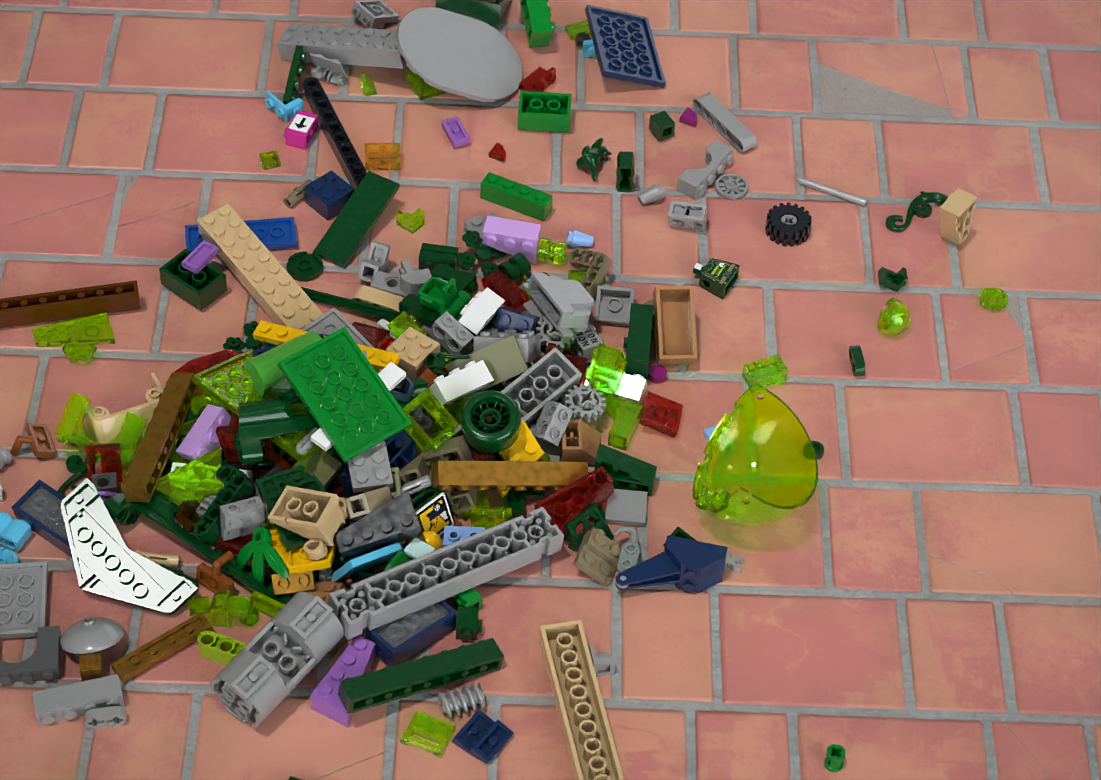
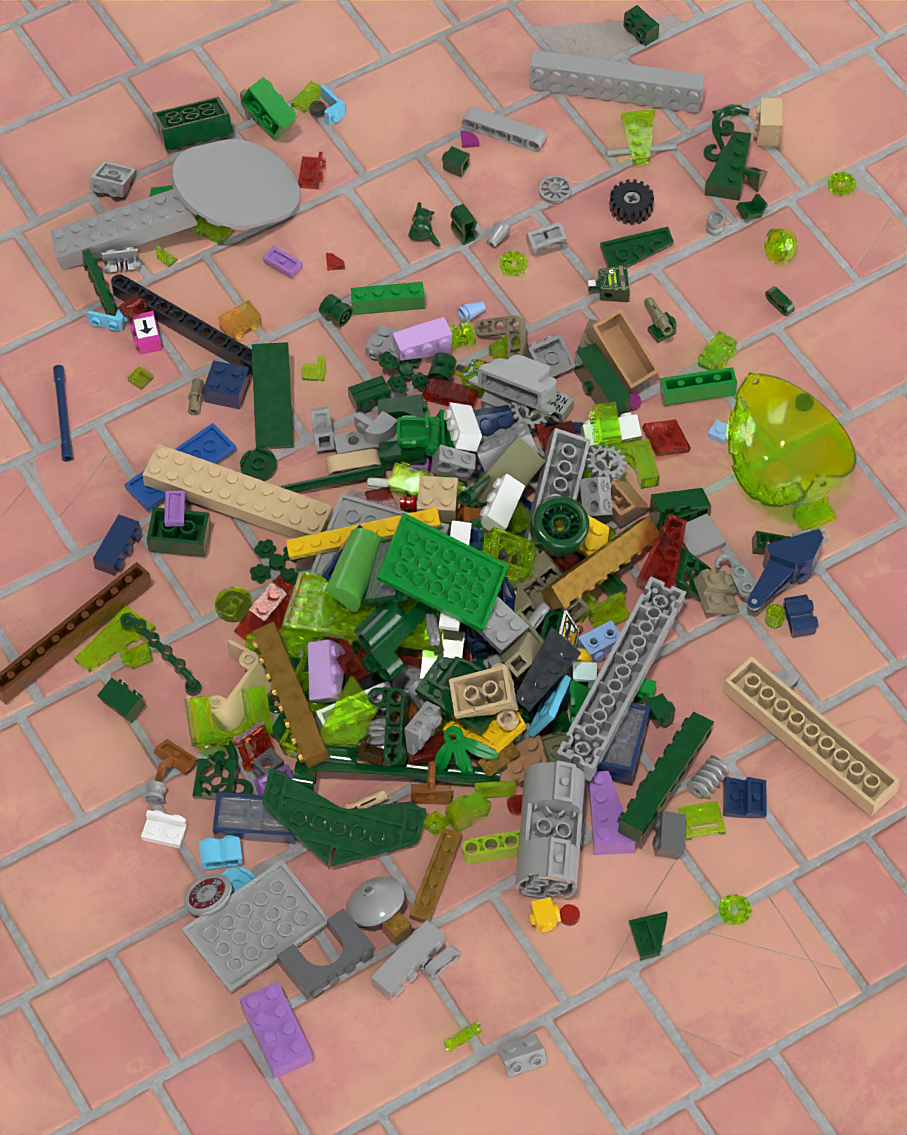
camera: 30 degrees left, 10 degrees up
green brick [518,91,572,133] -> none
dark blue plate [585,5,666,88] -> none
light grey arch [677,139,734,200] -> none
none -> dark blue piece [53,365,73,462]
none -> dark blue brick [93,514,142,576]
none -> dark green brick [97,677,146,723]
none -> clear red piece [117,294,147,319]
none -> dark green bar [120,613,201,696]
none -> dark green piece [192,754,238,800]
none -> clear neon green tile [214,586,253,623]
none -> dark green wheel [319,294,353,327]
none -> clear neon green gear [499,251,528,276]
none -> light grey brick [529,50,705,113]
none -> yellow brick [529,897,561,932]
none -> clear red tile [560,904,580,926]
none -> dark green wing [600,226,674,268]
none -> clear neon green wing [621,109,655,164]
none -> dark green brick [623,5,660,47]
none -> olive pin [644,297,673,335]
none -> dark green bracket [647,312,677,343]
none -> dark grey brick [652,810,686,859]
none -> green brick [660,367,737,406]
none -> dark green wedge [704,131,751,201]
none -> light grey wheel [706,211,725,236]
none -> dark green slope [743,166,767,192]
none -> clear neon green wheel [765,604,785,629]
none -> dark blue brick [783,594,819,638]
none -> clear neon green bracket [792,494,837,531]

